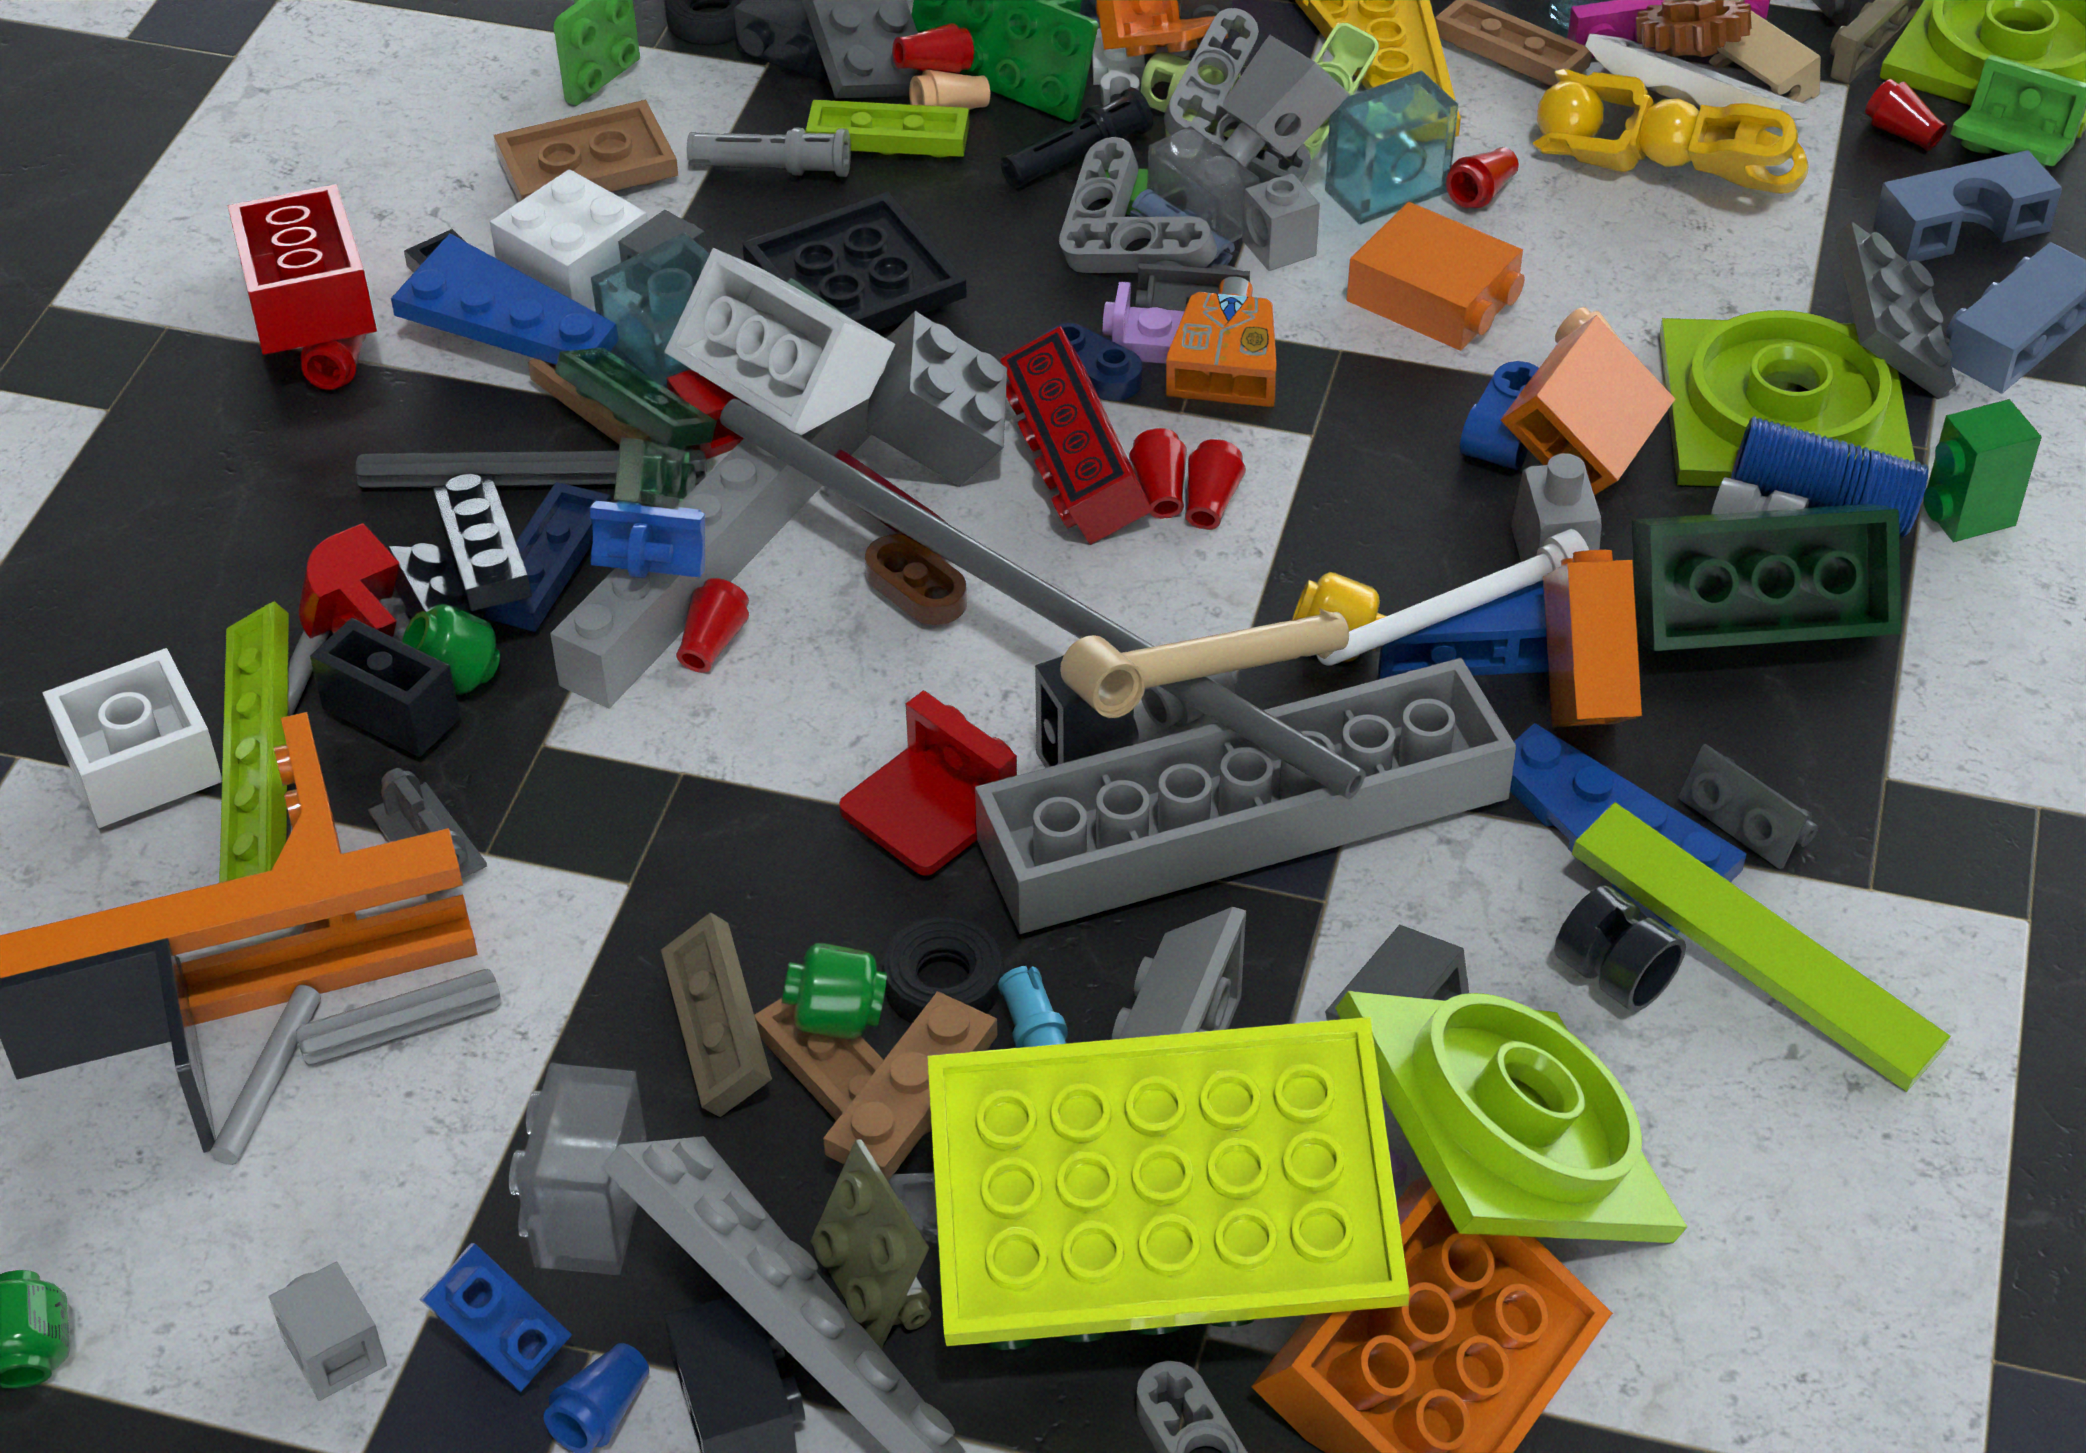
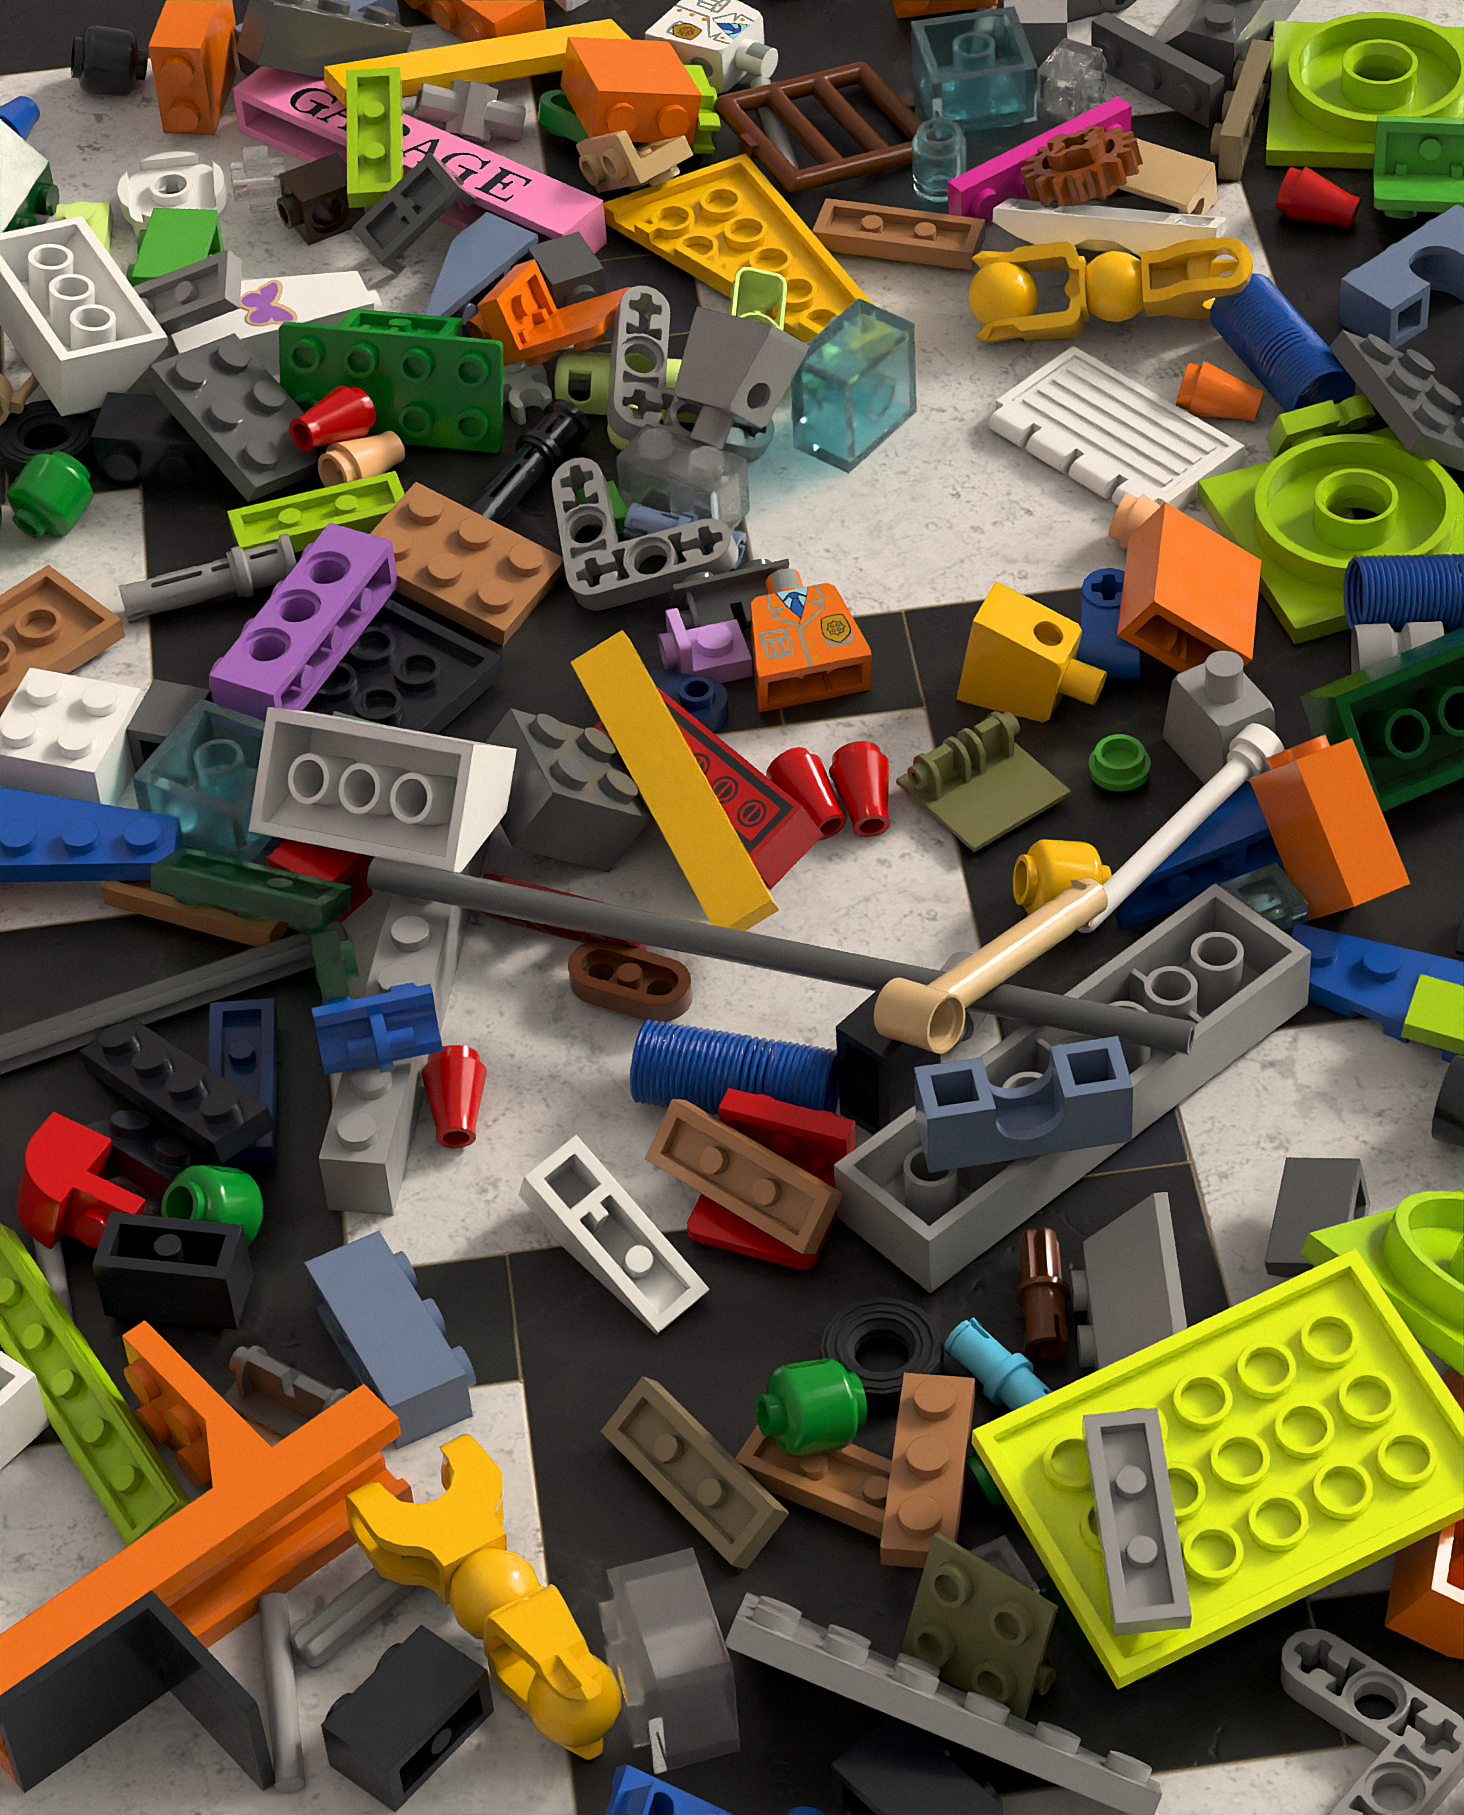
camera: 20 degrees left, 0 degrees up
light grey brick [1242,173,1320,271] -> none
orange brick [1347,201,1525,351] -> none
red cone [1446,147,1519,208] -> none
none -> green head [6,451,94,539]
none -> medium lavender brick [209,523,399,734]
none -> sand blue brick [304,1231,476,1449]
none -> black brick [321,1625,494,1813]
none -> yellow piece [346,1434,622,1760]
none -> medium nougat plate [370,482,565,647]
none -> white slope [518,1135,710,1335]
none -> yellow tile [570,630,779,931]
none -> blue piece [630,1019,839,1116]
none -> medium nougat plate [645,1099,844,1254]
none -> olive hinge [896,711,1071,852]
none -> sand blue arch [914,1036,1133,1173]
none -> yellow torso [956,581,1107,723]
none -> white hinge [988,346,1245,511]
none -> reddish brown axle [1016,1227,1071,1361]
none -> light grey plate [1082,1408,1192,1636]
none -> bright green plate [1089,734,1151,791]
none -> orange cone [1176,361,1265,423]
none -> blue piece [1210,273,1356,412]
none -> clear light blue plate [1220,862,1309,931]
none -> lime plate [1266,394,1375,458]

